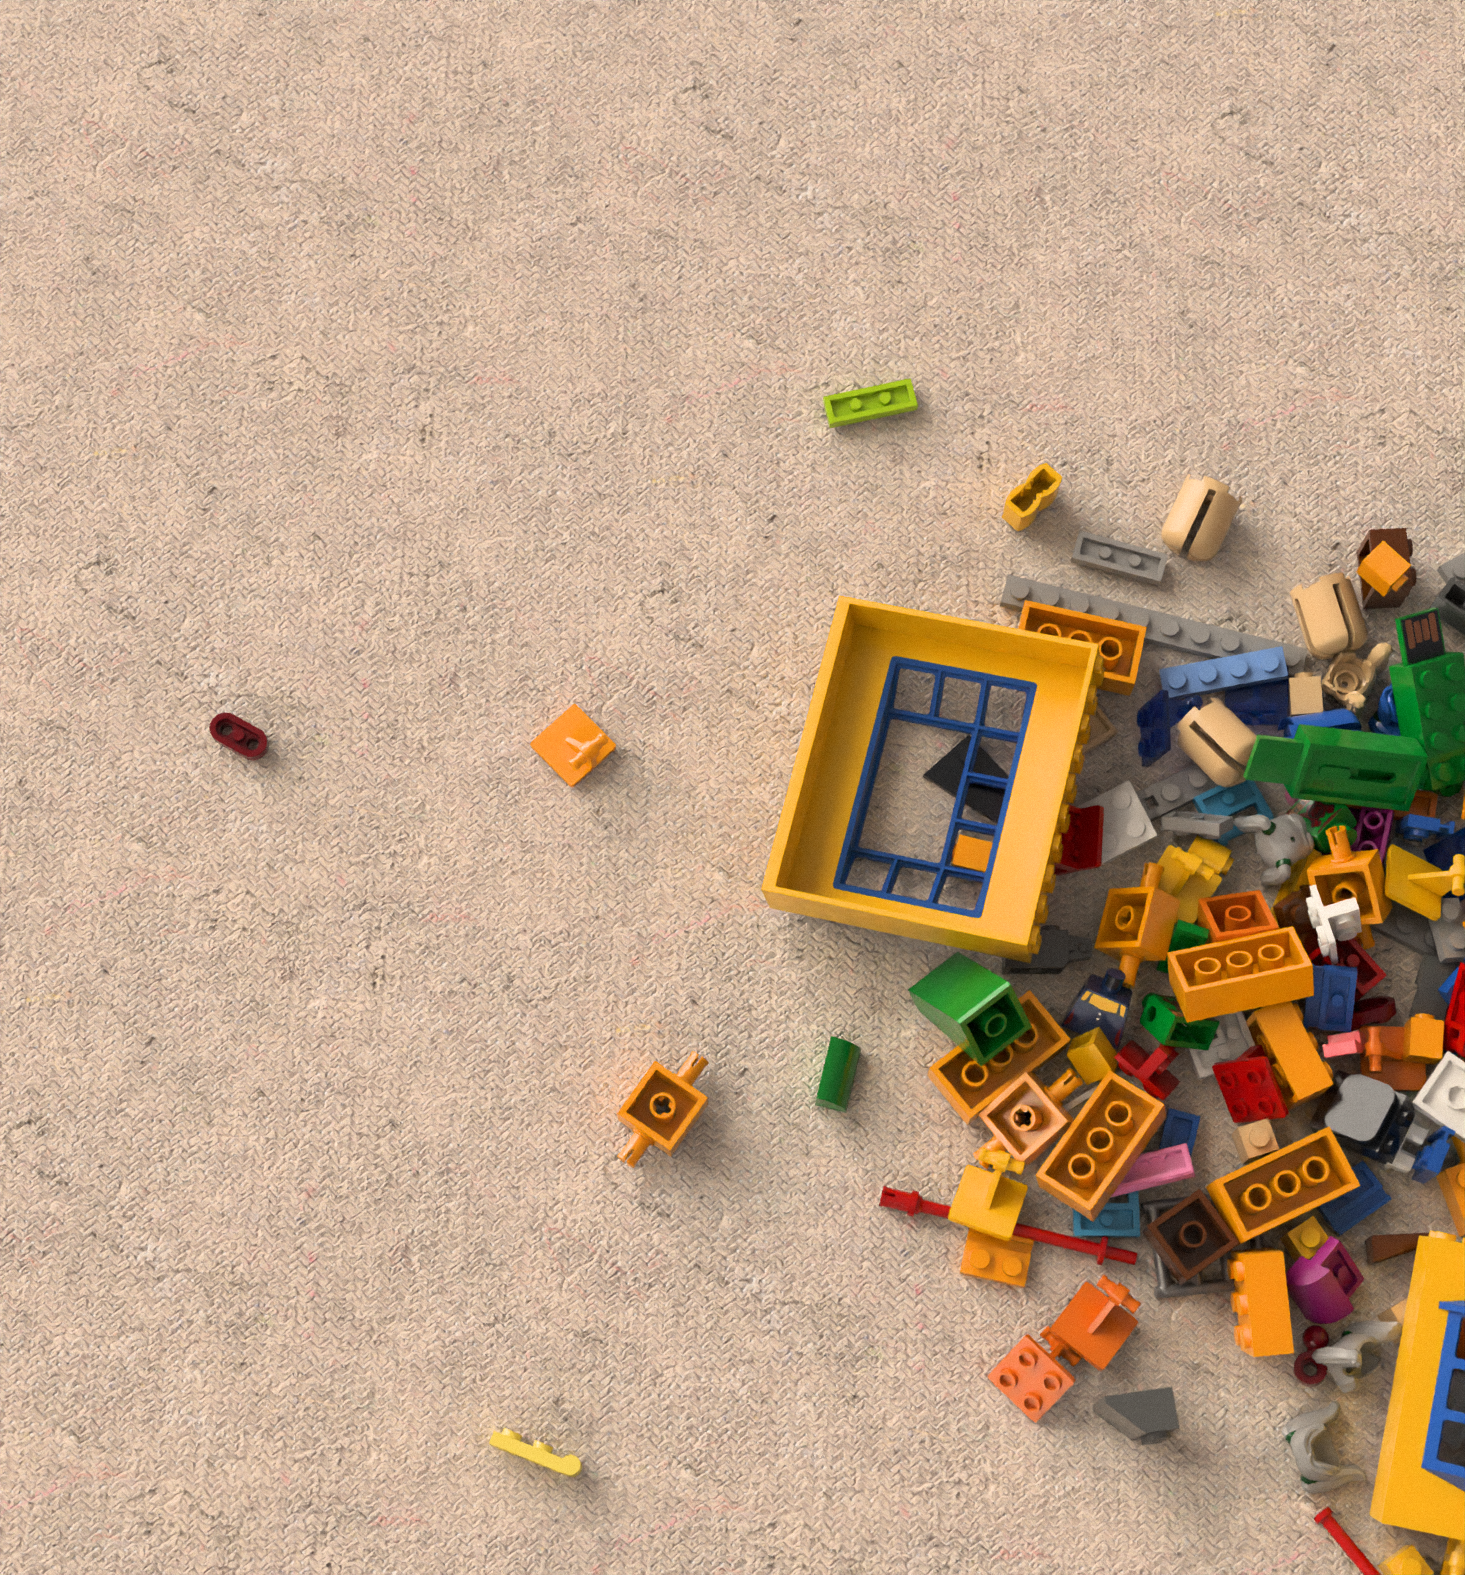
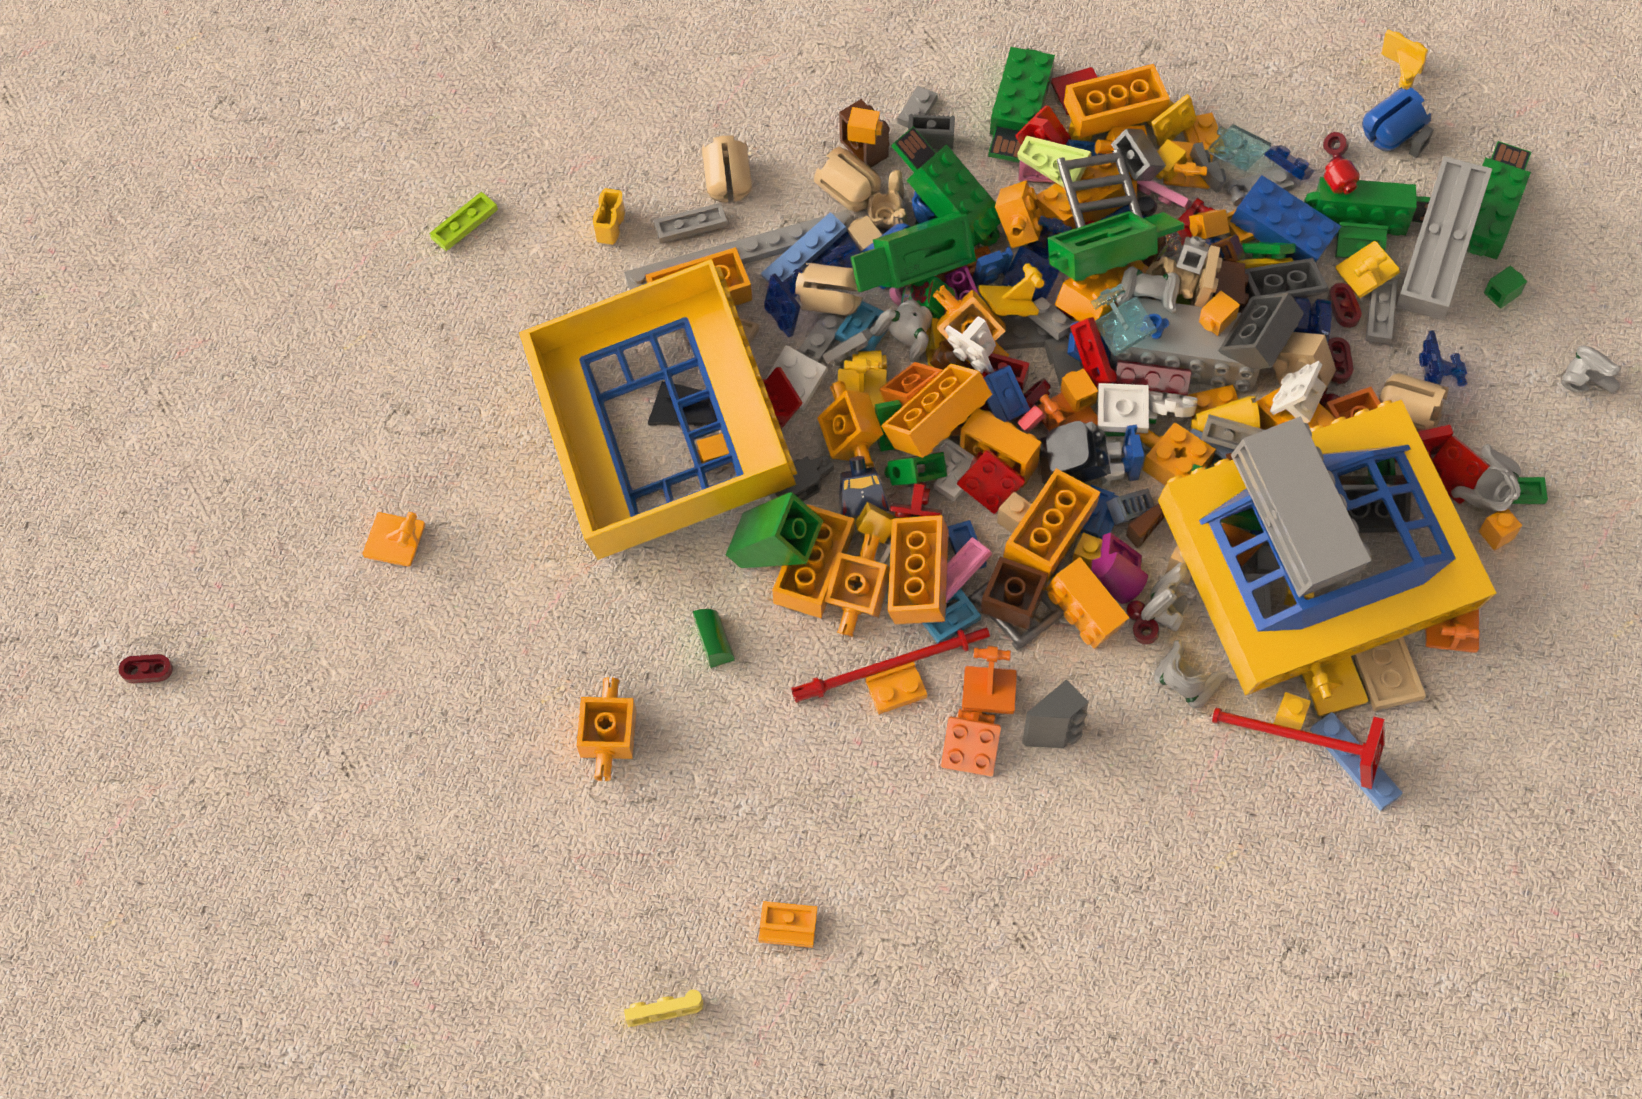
camera: 30 degrees left, 10 degrees down
yellow plate [948,1148,1028,1241] -> none
none -> light orange plate [758,901,818,948]
none -> sand blue slope [1106,488,1155,525]

